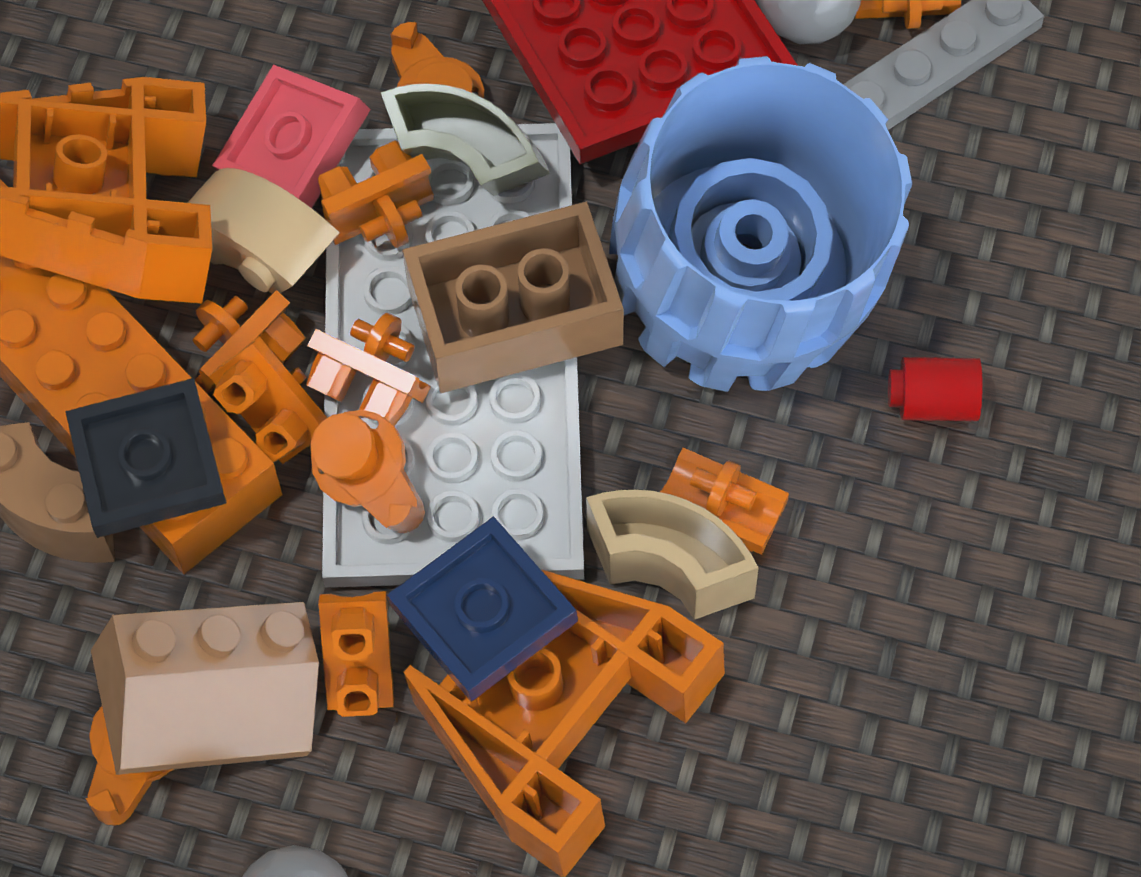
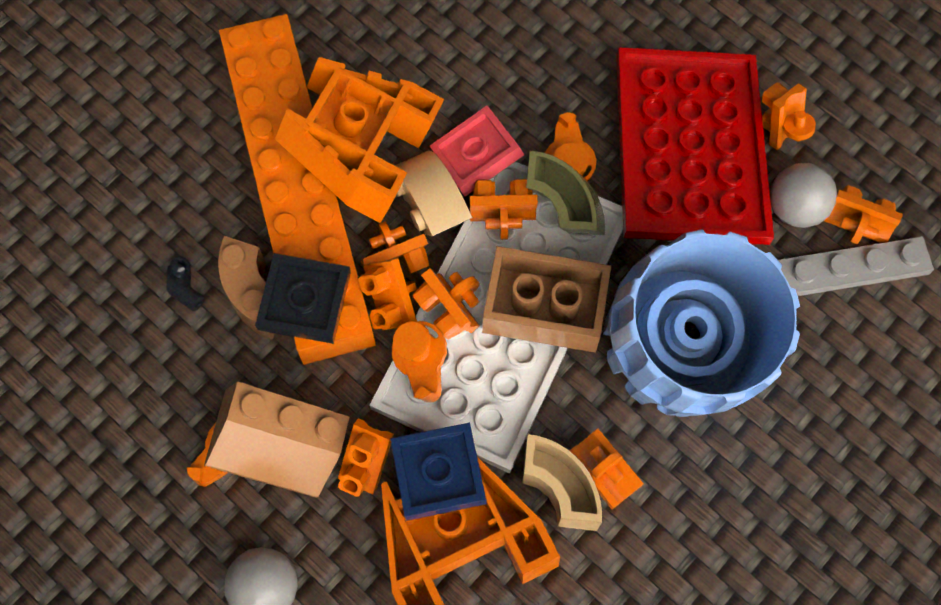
camera: 25 degrees right, 5 degrees up
red brick [888,357,982,421] -> none

